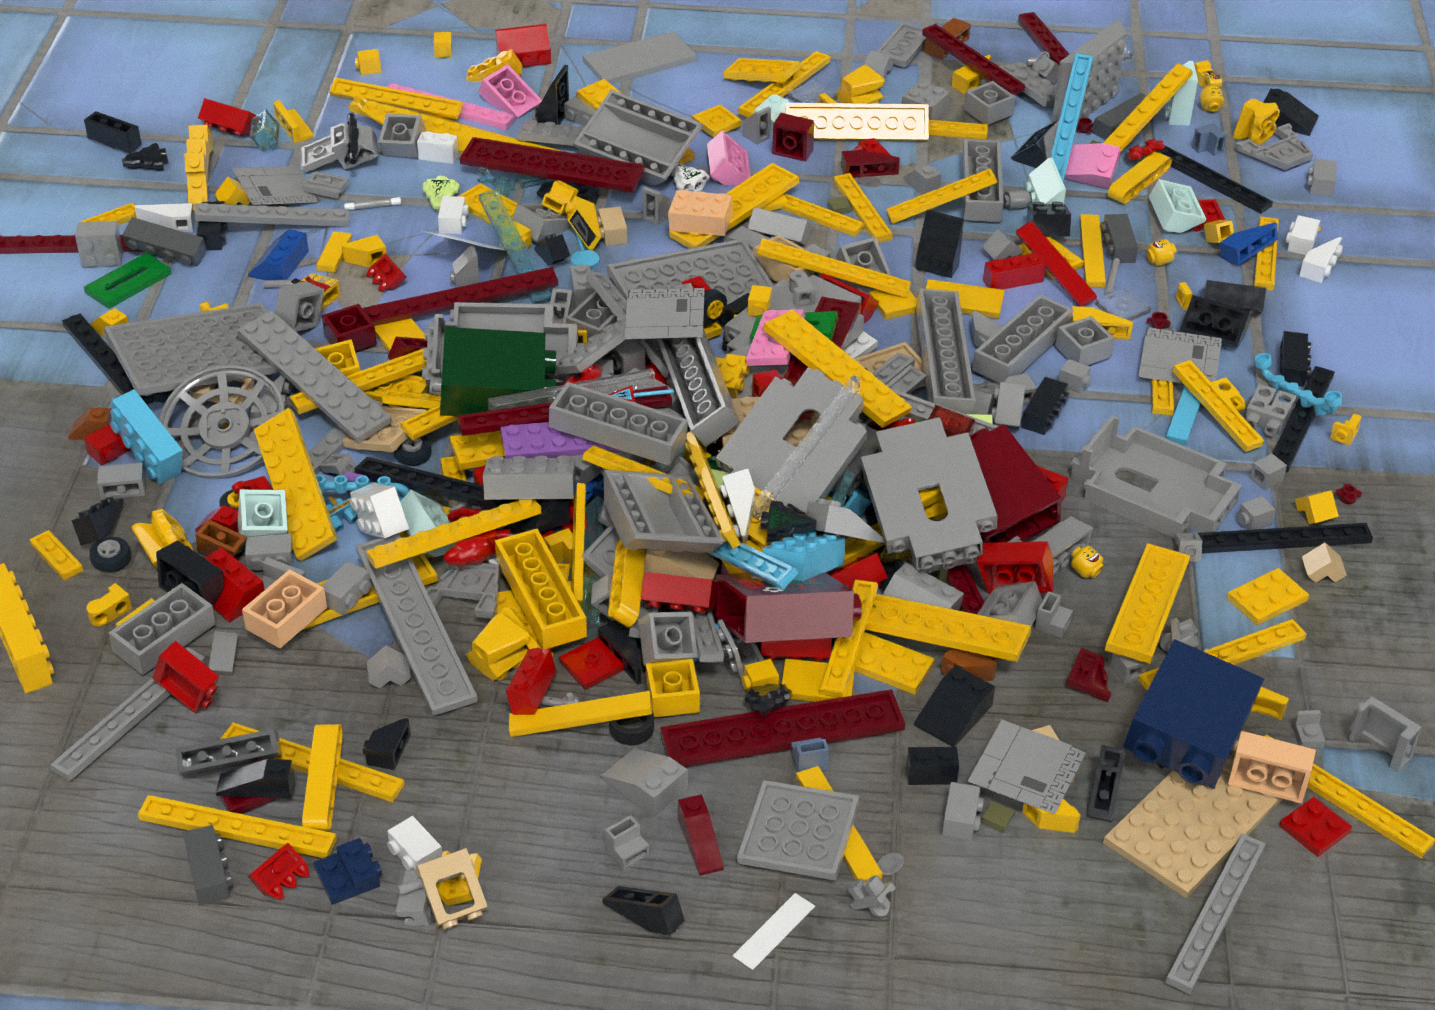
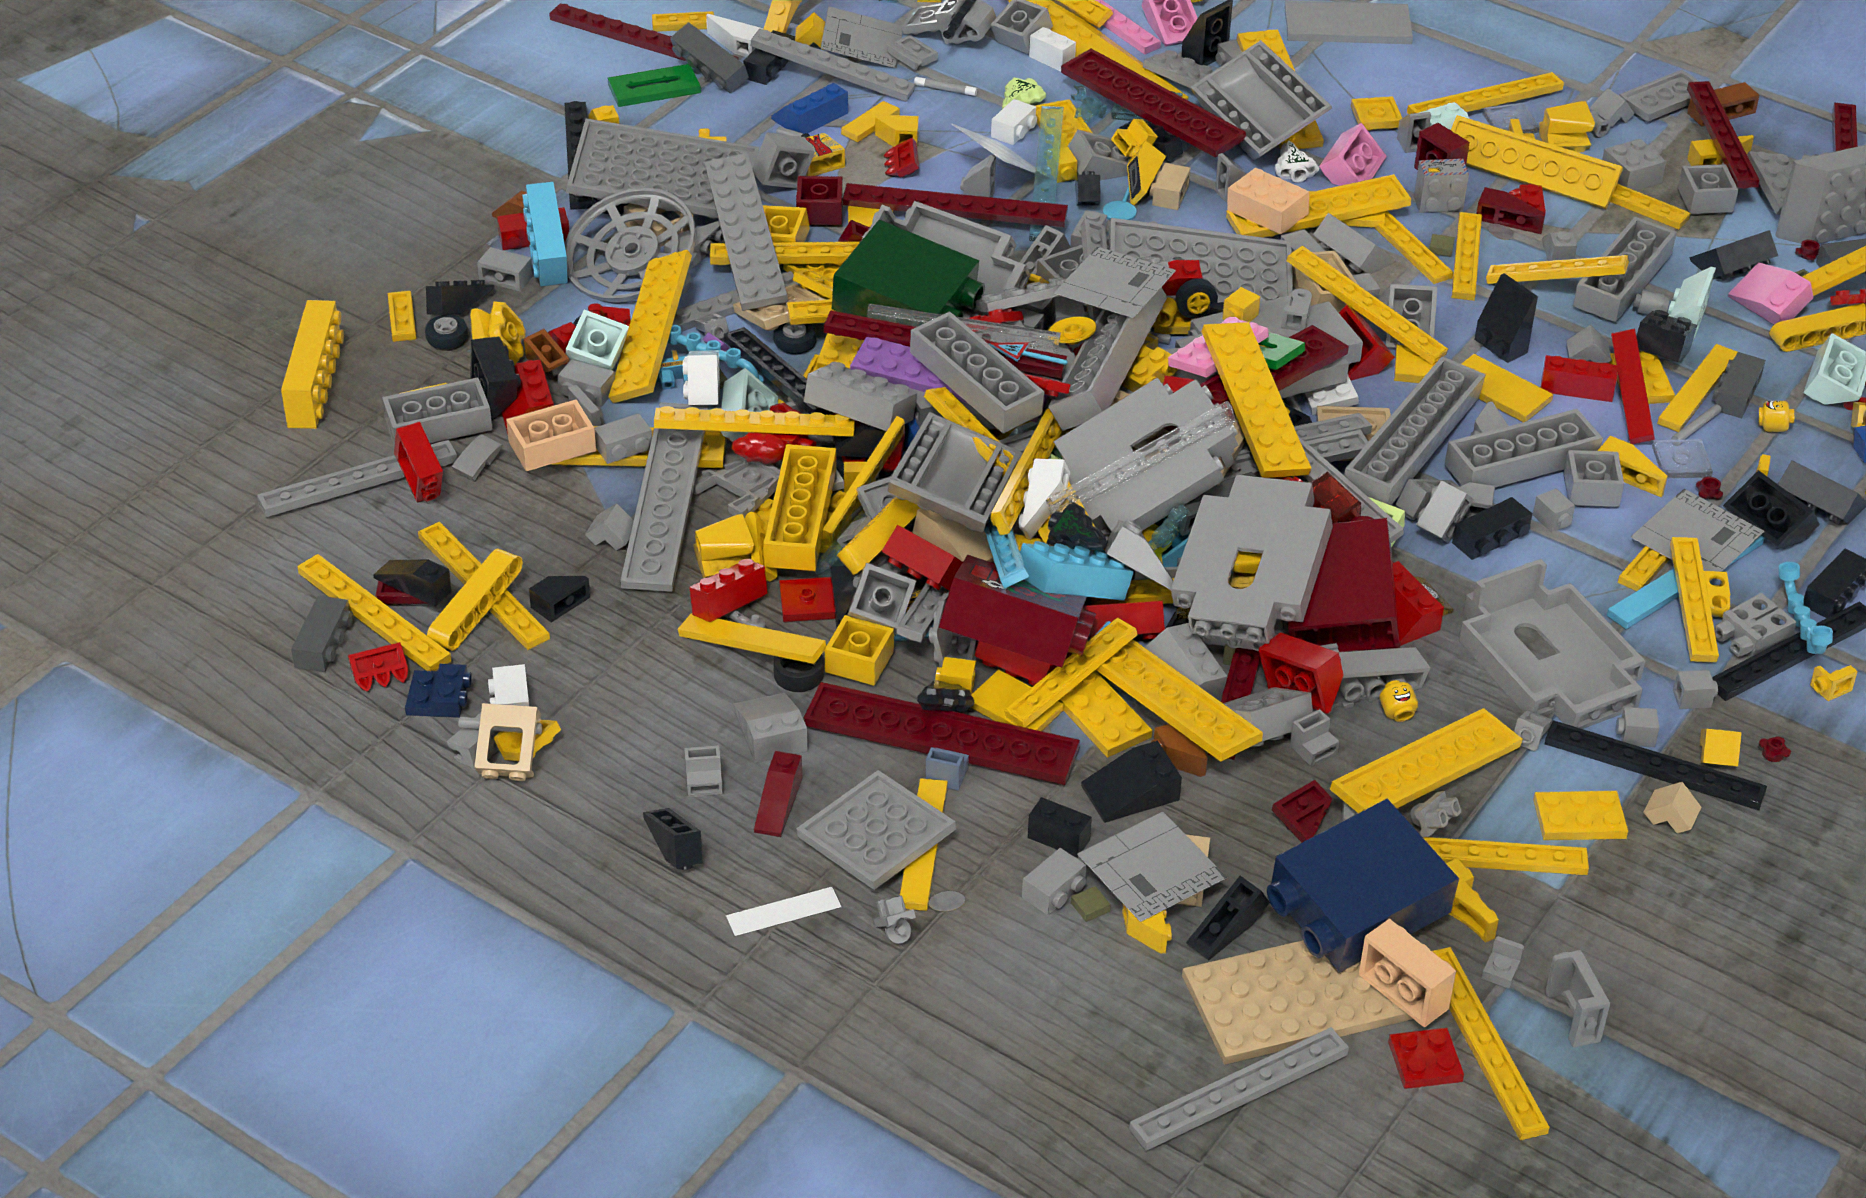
camera: 30 degrees right, 0 degrees up
light grey brick [75,221,124,268] -> none
yellow leg [86,583,132,627] -> none
dark grey brick [175,729,282,776] -> none
yellow plate [723,58,800,84] -> none
medium azure tile [1050,53,1093,183] -> none
none -> red plate [1023,373,1071,397]
none -> yellow dish [1048,317,1097,345]
none -> light grey brick [1414,159,1469,213]

